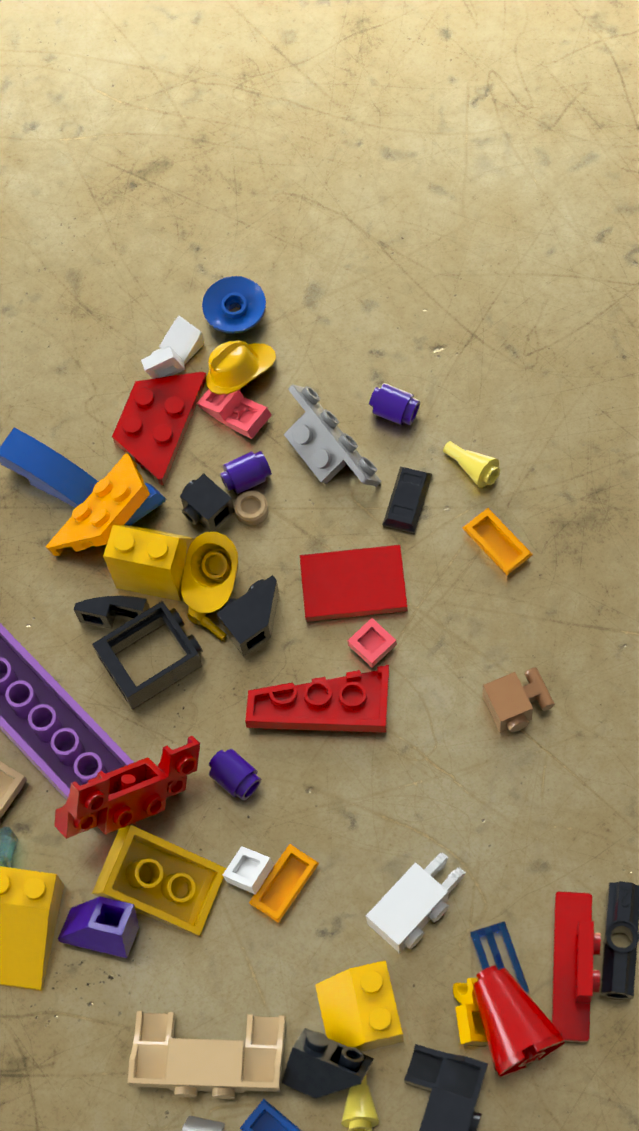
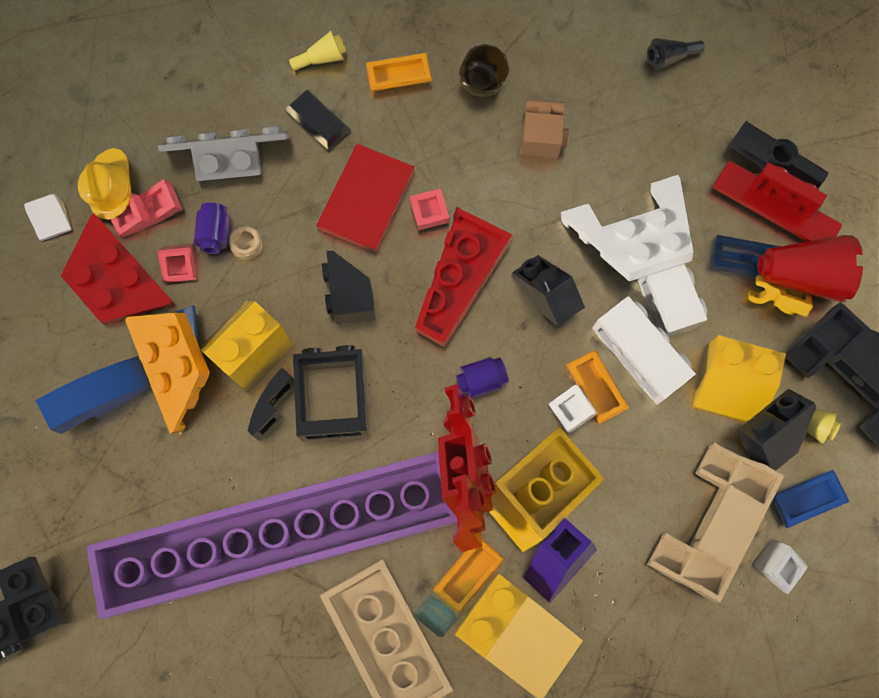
camera: 70 degrees left, 10 degrees up
white plate [141,346,185,379] -> none
black brick [180,473,235,532] -> none
yellow piece [181,532,238,613] -> none
yellow hand [187,607,227,641] -> none
blue dish [202,276,266,333] -> none
dark purple brick [369,383,420,425] -> none
none -> coral slope [157,243,197,283]
none -> light orange tile [433,539,505,614]
none -> dark brown hair [459,44,509,98]
none -> black slope [512,255,585,326]
none -> white wing [561,175,693,281]
none -> white brick [592,296,696,405]

